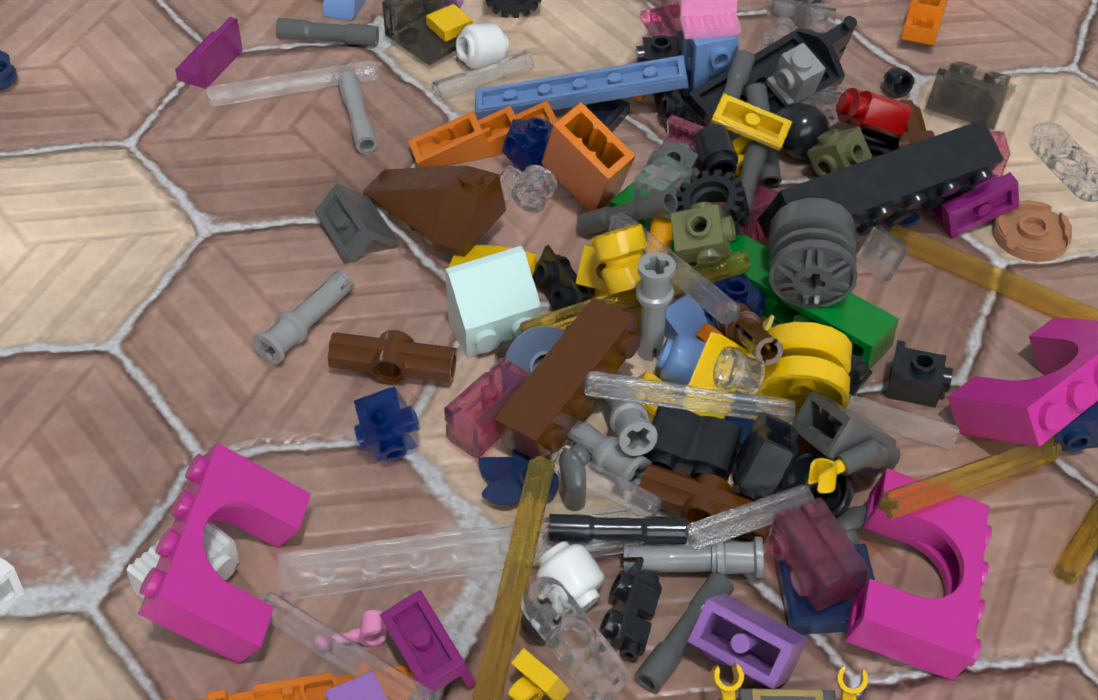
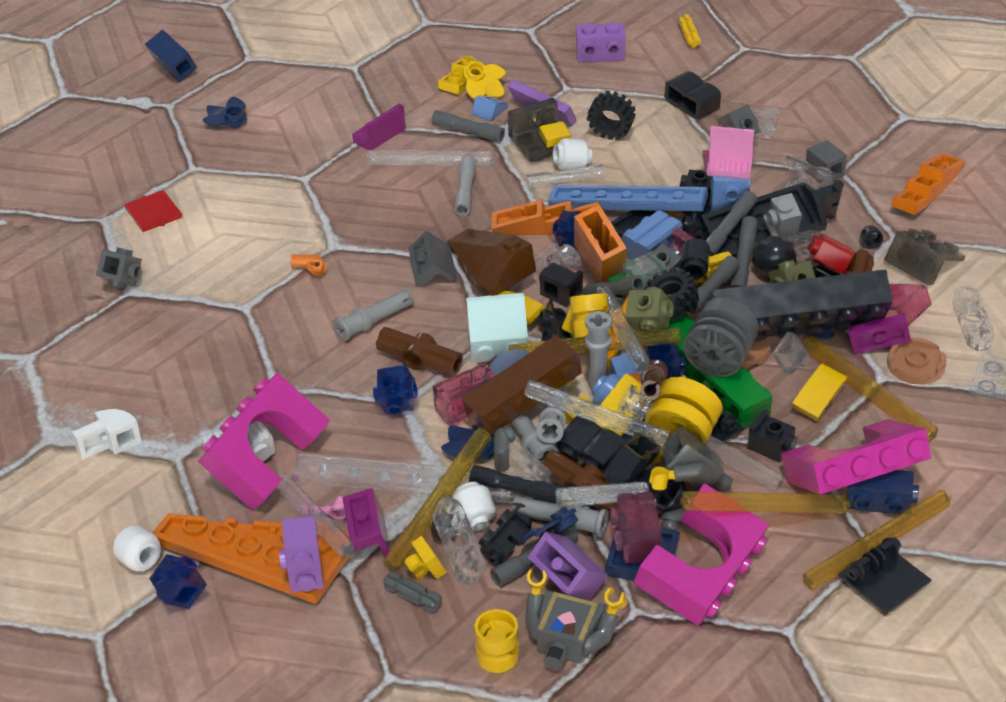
camera: 20 degrees right, 5 degrees down
yellow slope [711,93,792,151] -> none
none -> orange arm [291,254,327,276]
none -> dark blue plate [521,506,579,546]
none -> black brick [539,262,583,308]
none -> medium blue brick [622,210,683,268]
none -> yellow slope [792,363,848,422]

